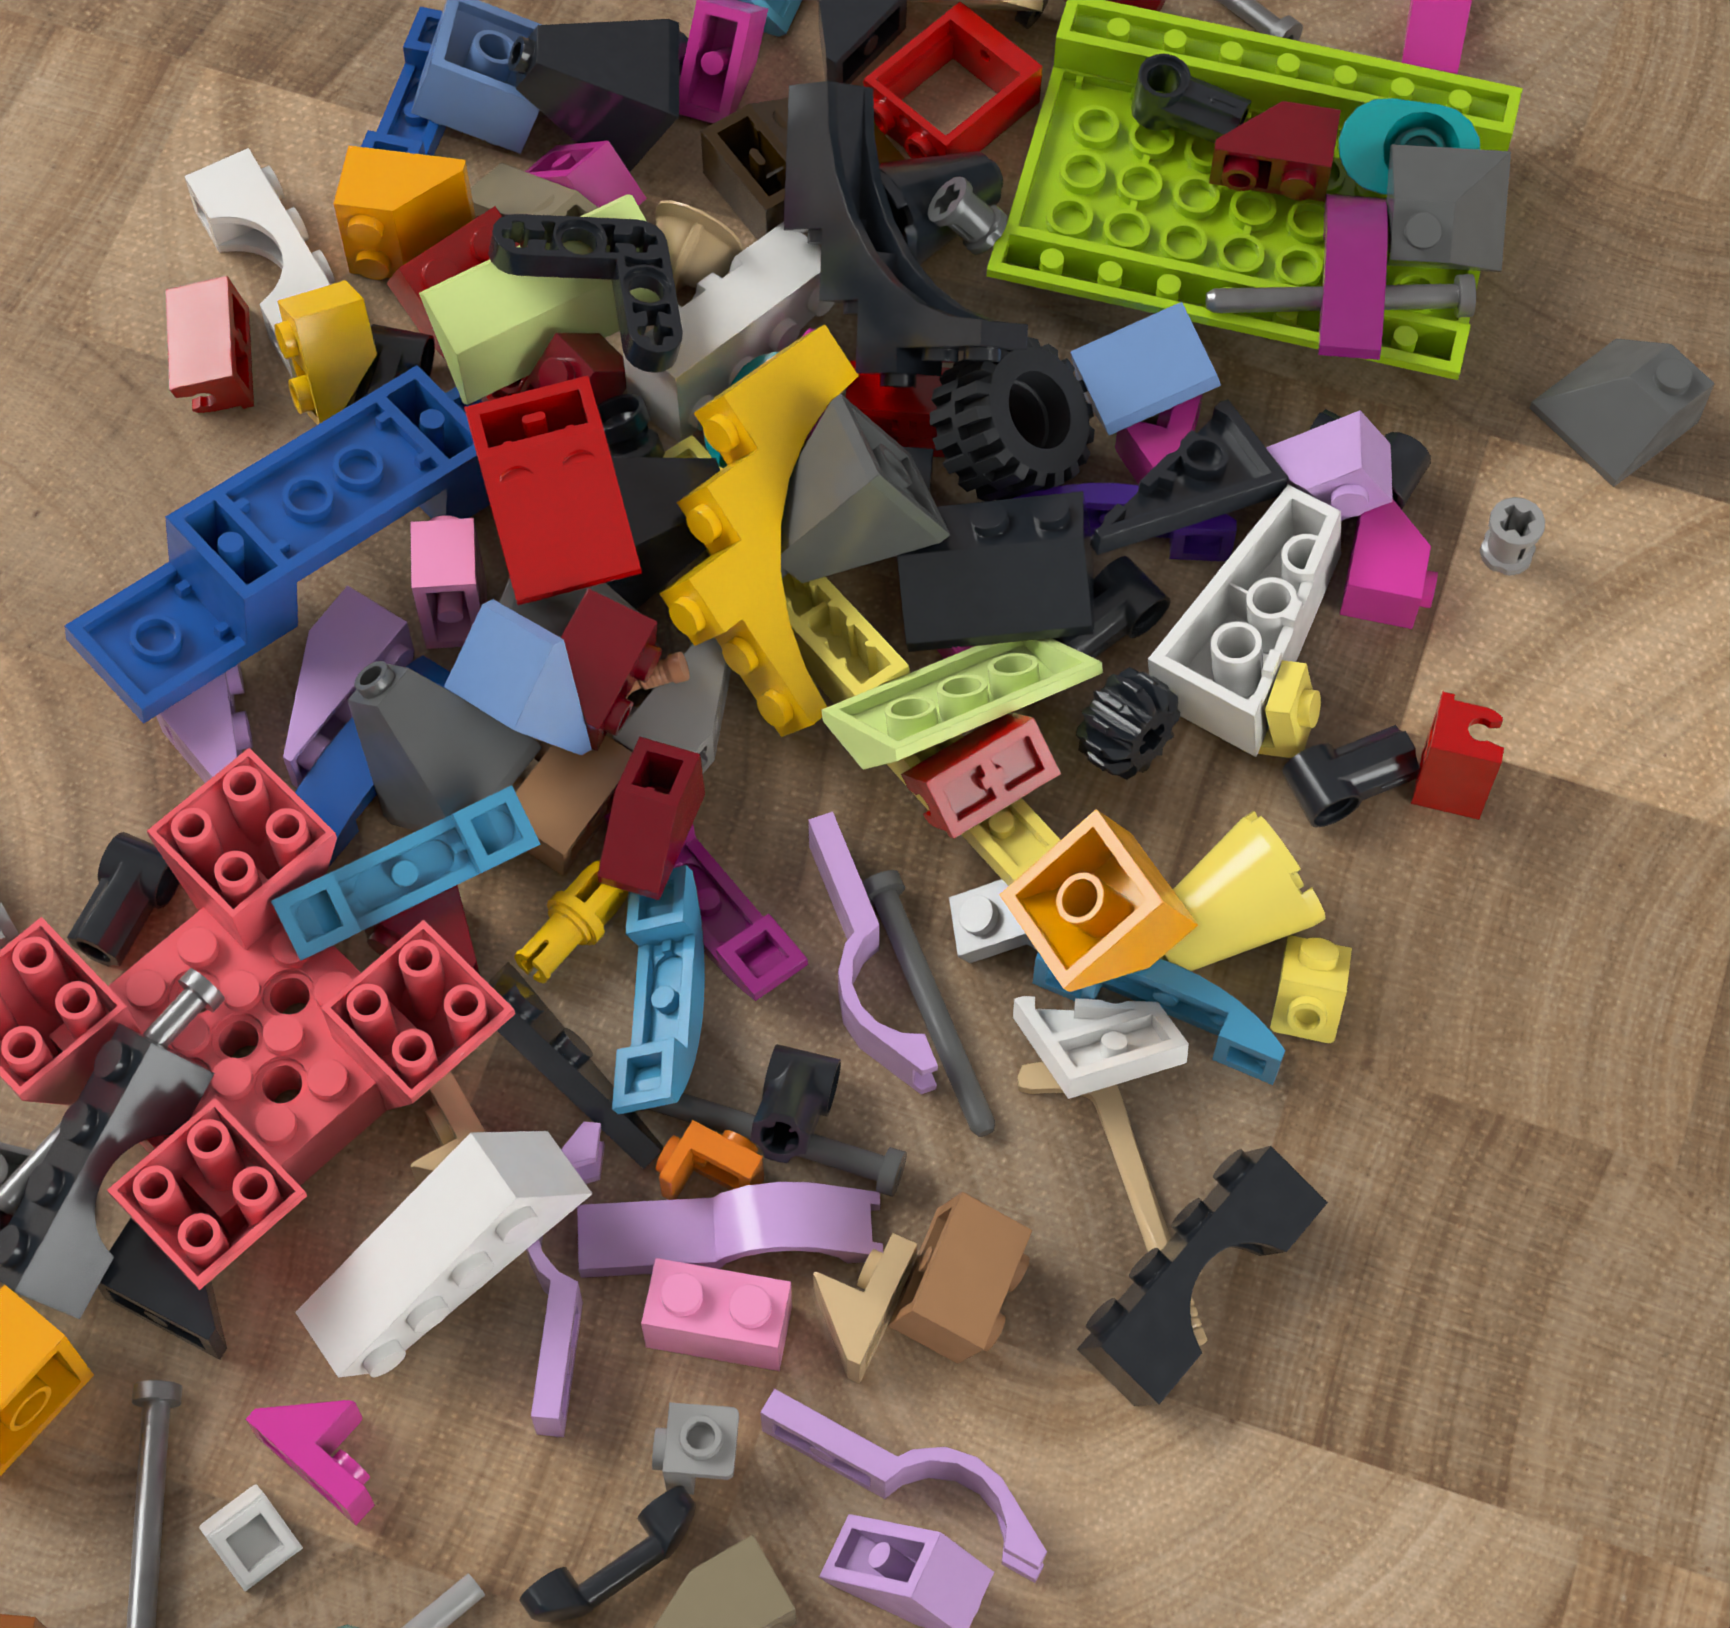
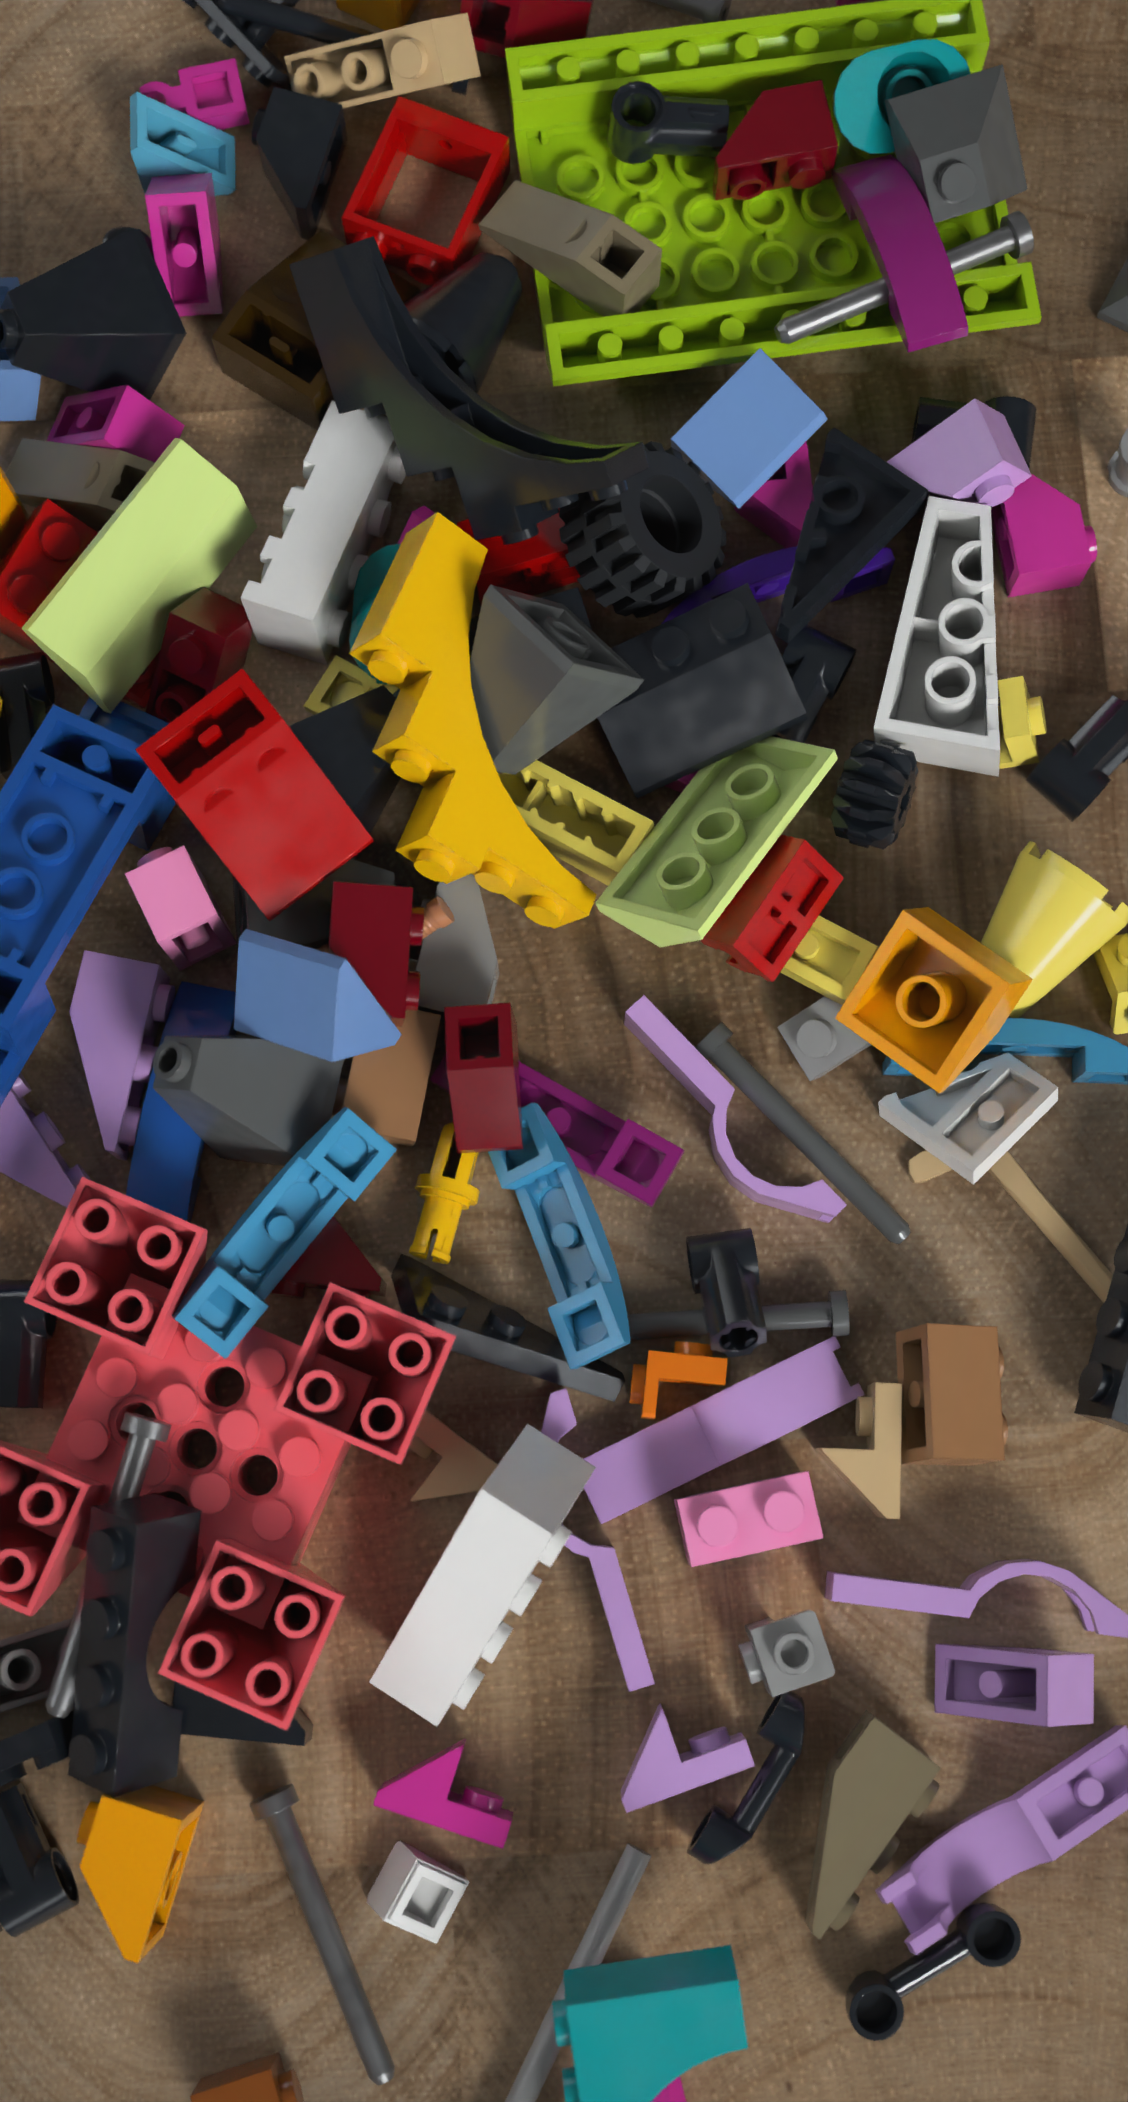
camera: 20 degrees left, 15 degrees up
black beam [488,214,683,373] -> none
black wheel [597,394,665,458] -> none
tan piece [655,200,743,295] -> none
dark grey bush [928,176,1008,255] -> none
none -> dark tan slope [479,180,662,317]
none -> lavender slope [620,1703,755,1813]

